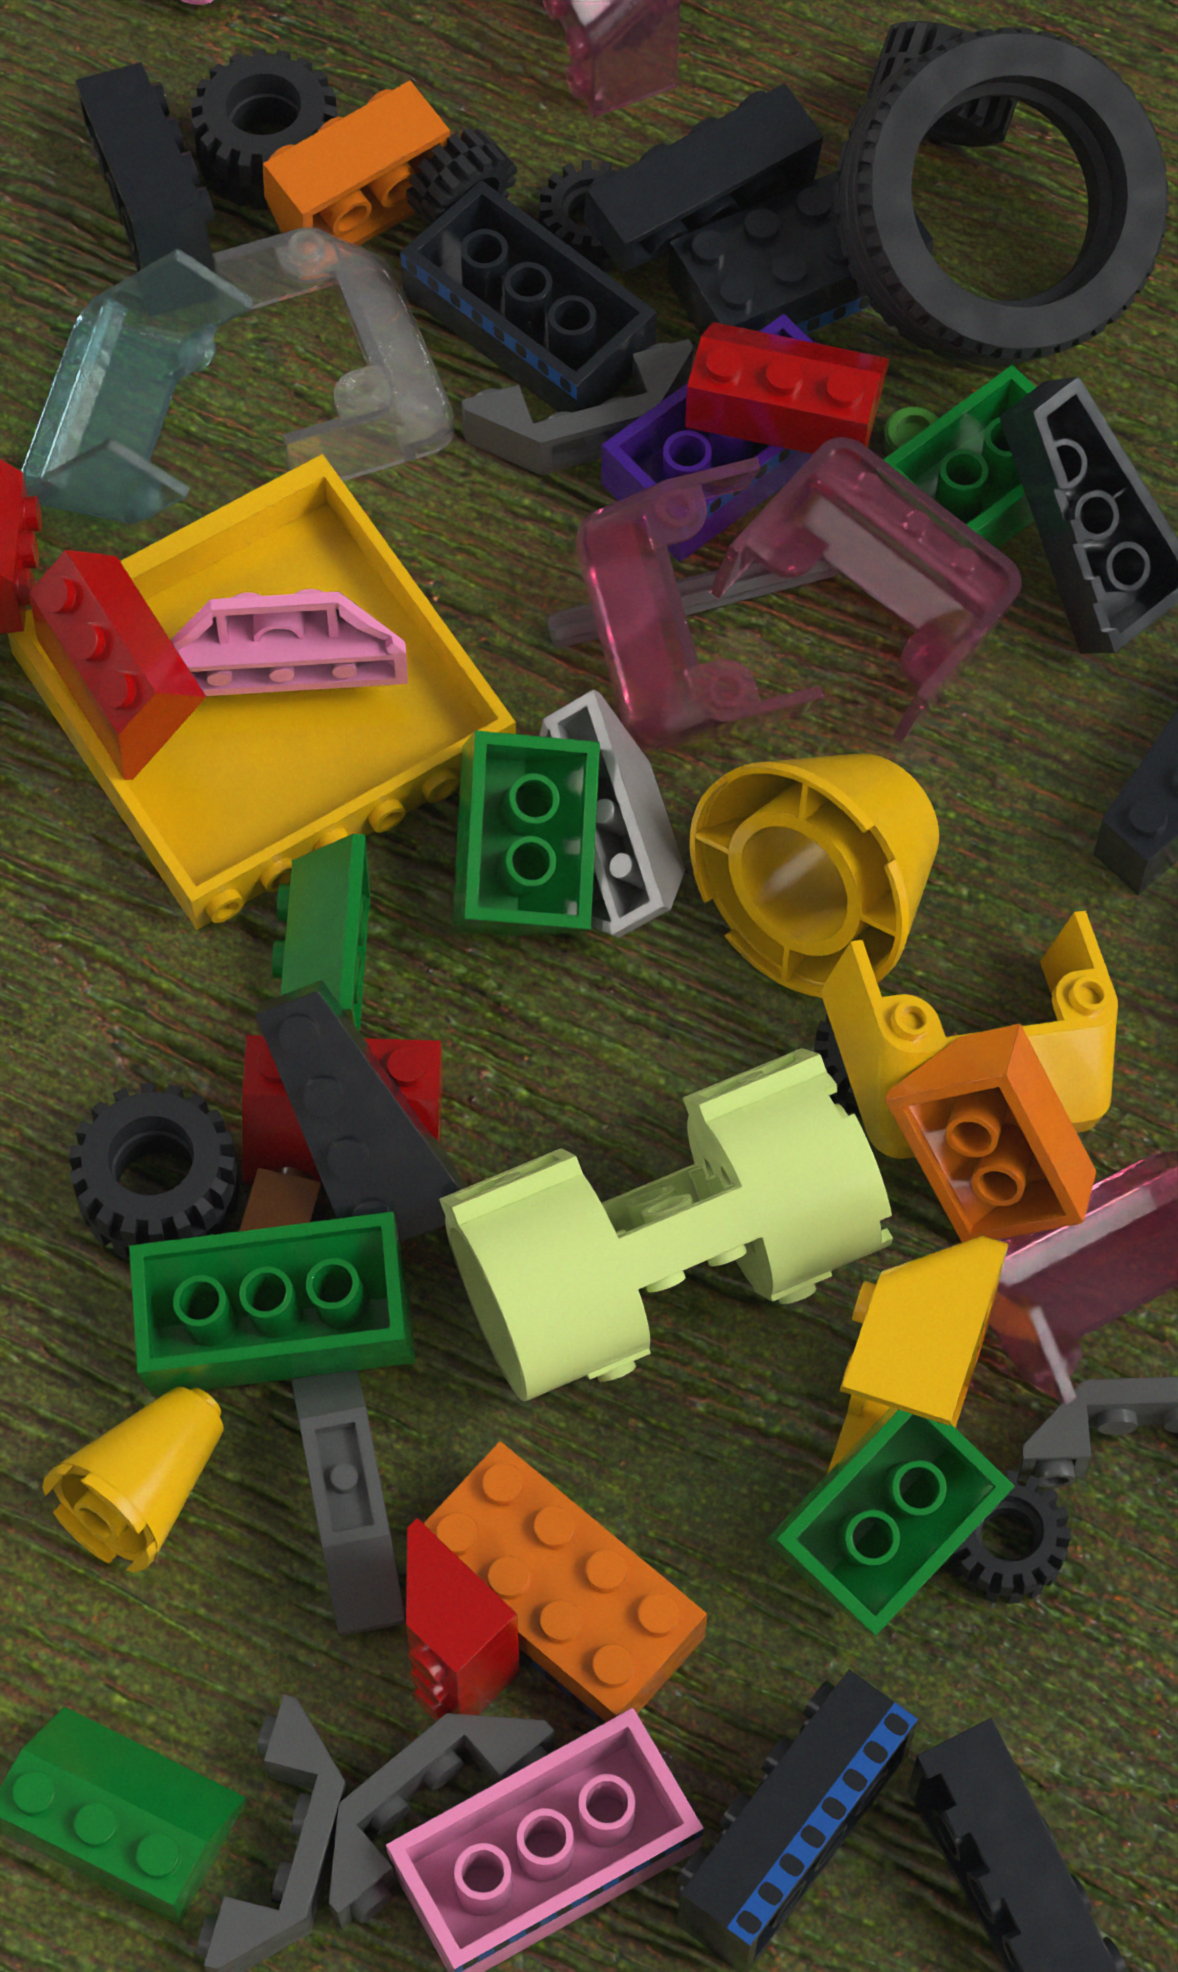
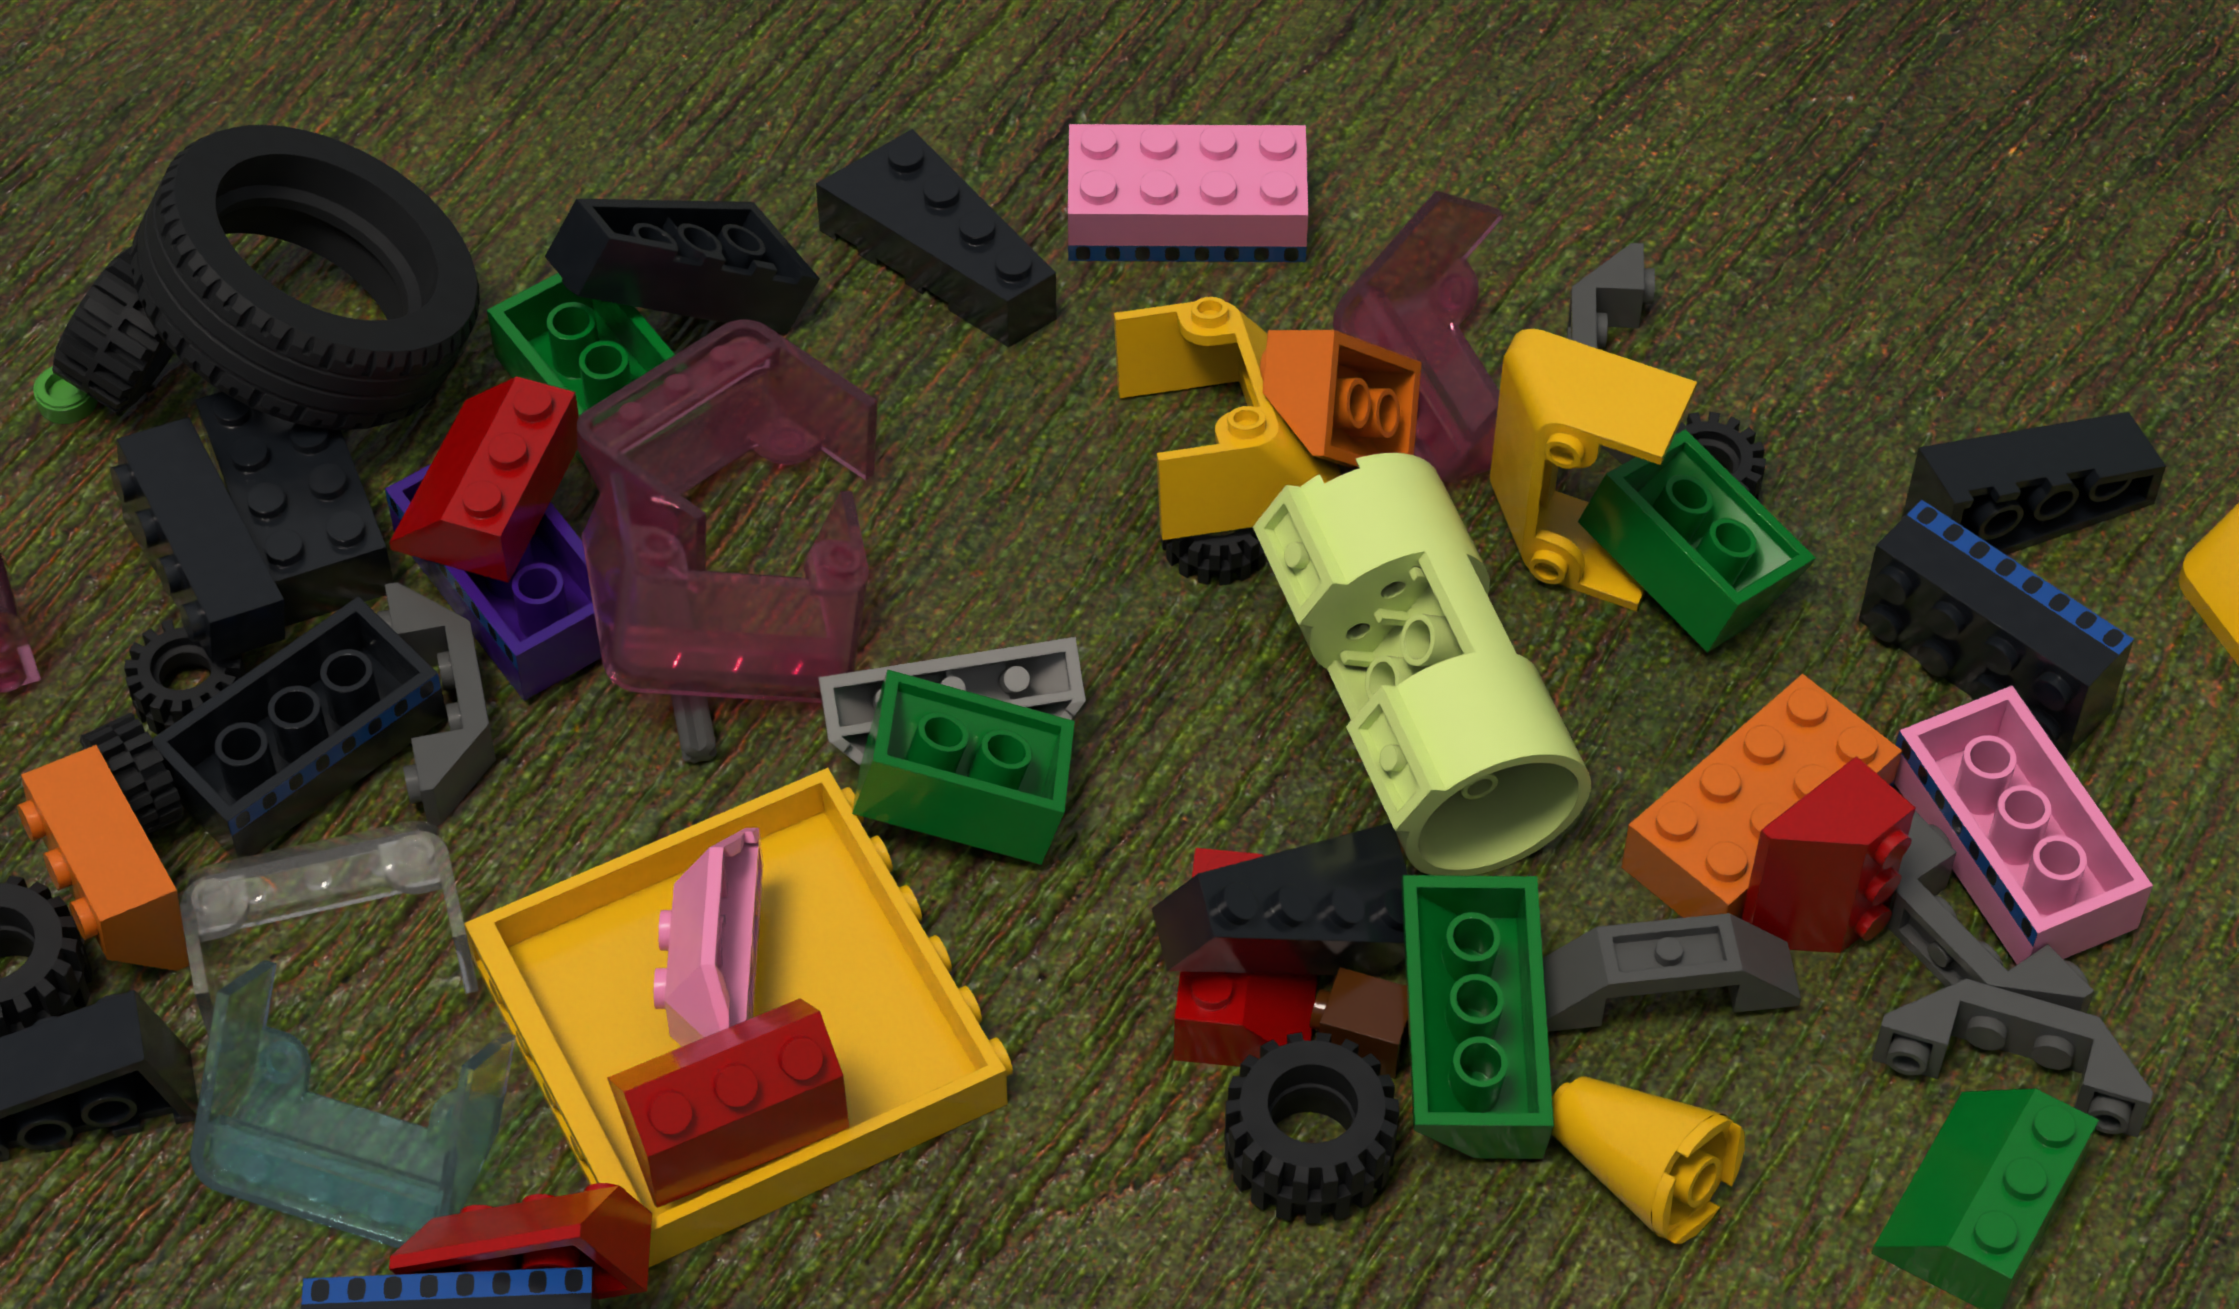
camera: 85 degrees left, 10 degrees down
green slope [269,834,371,1032] -> none
yellow cone [690,753,939,998] -> none

